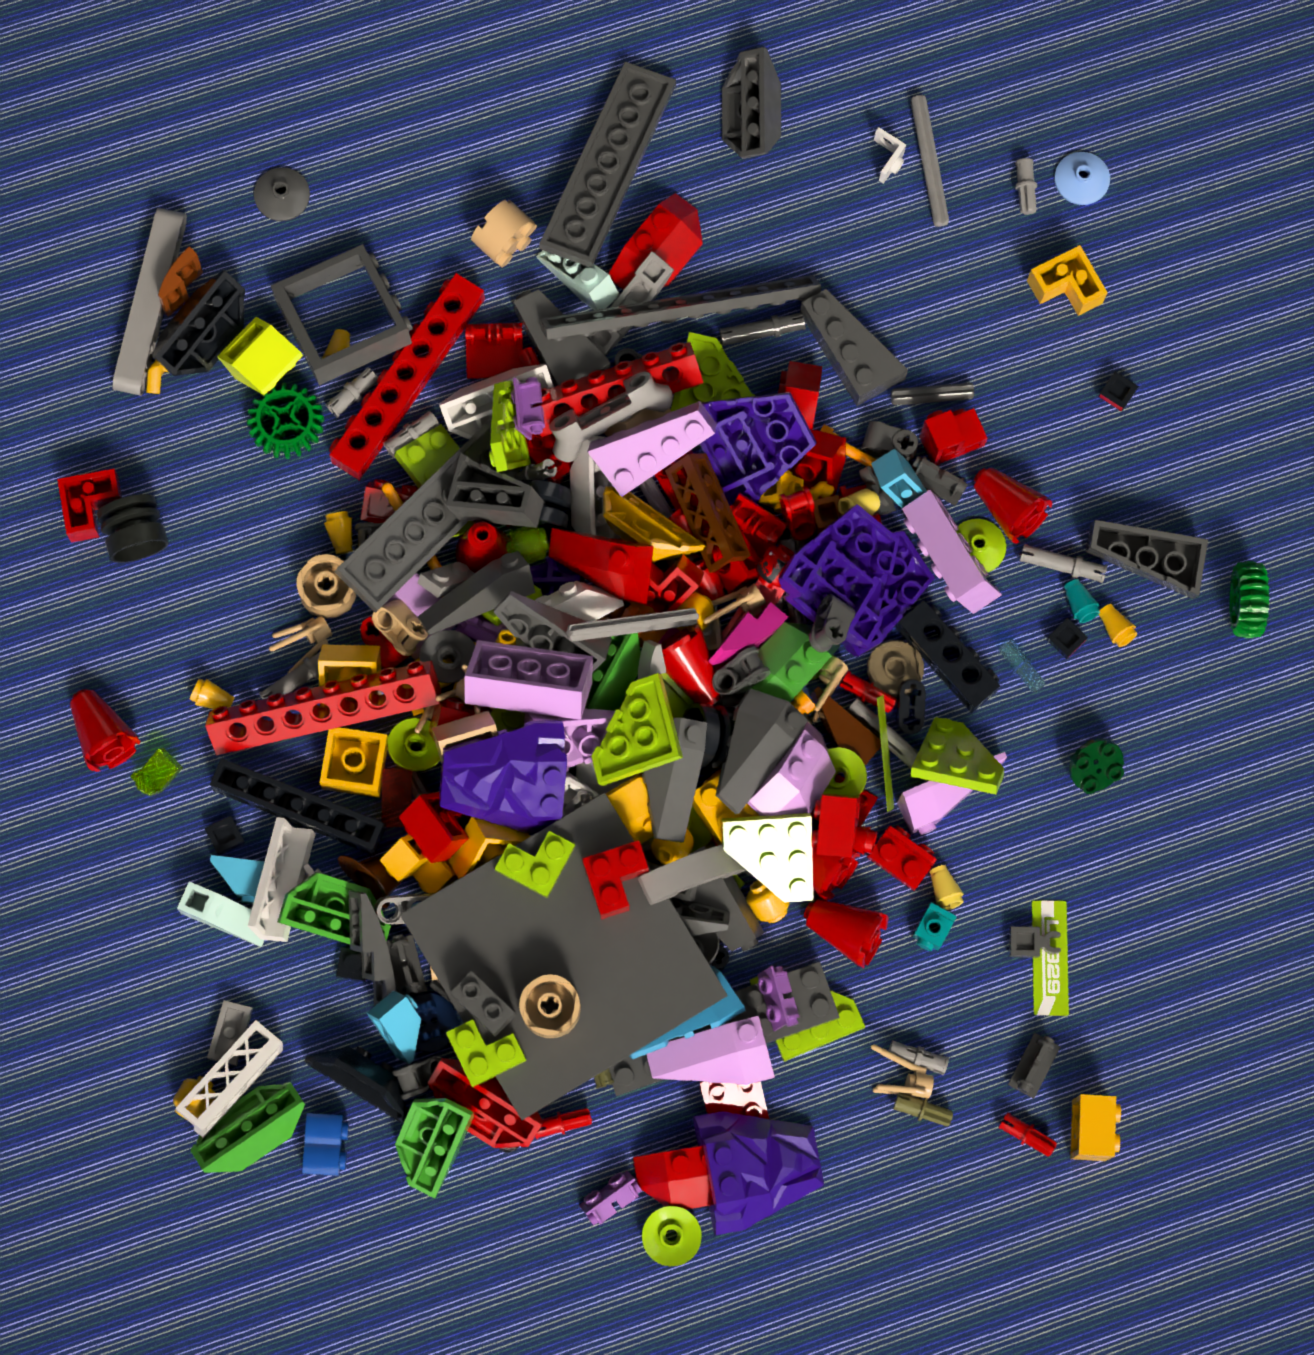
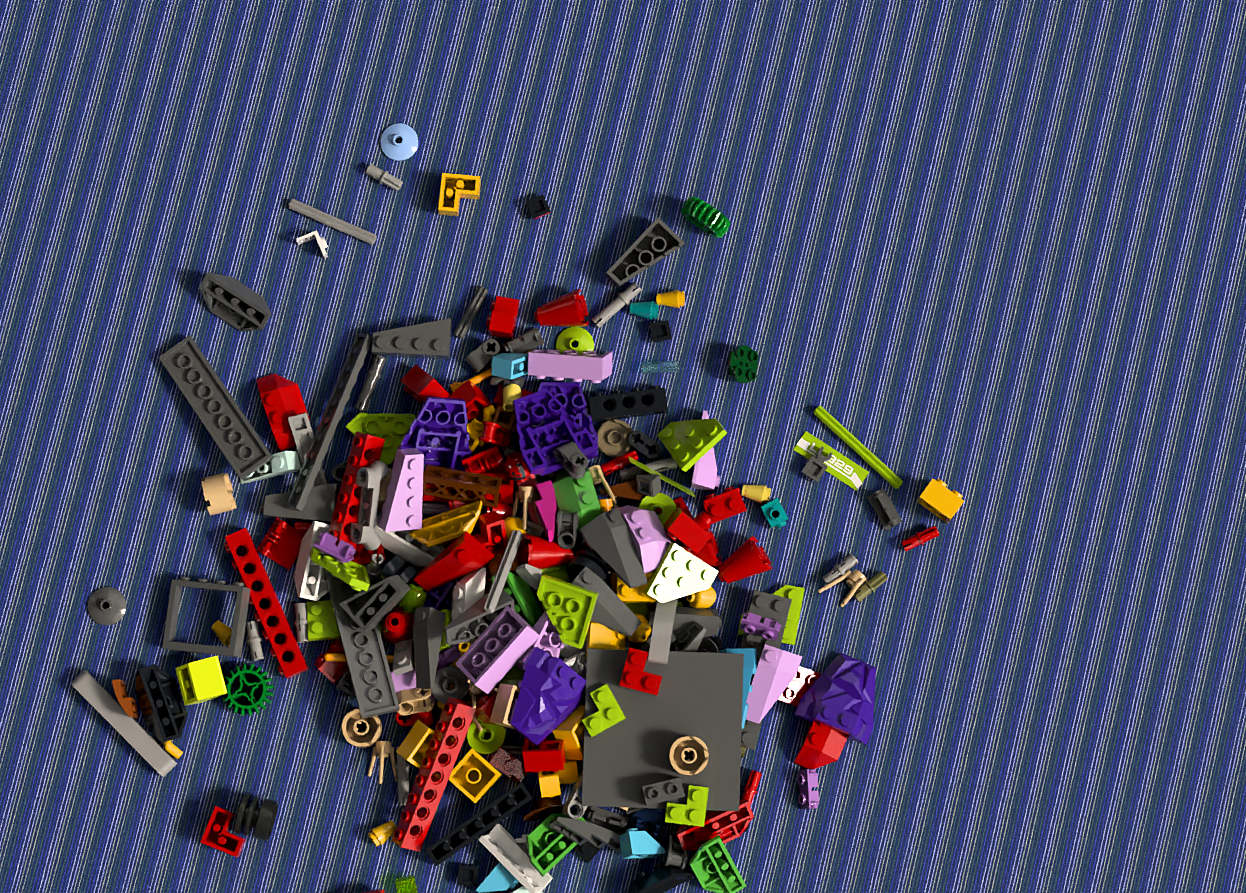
camera: 50 degrees left, 5 degrees up
yellow cone [324,511,353,555] -> none
lime dish [642,1206,702,1266] -> none
none -> dark grey slope [636,474,661,497]
none -> lime axle [813,406,903,489]

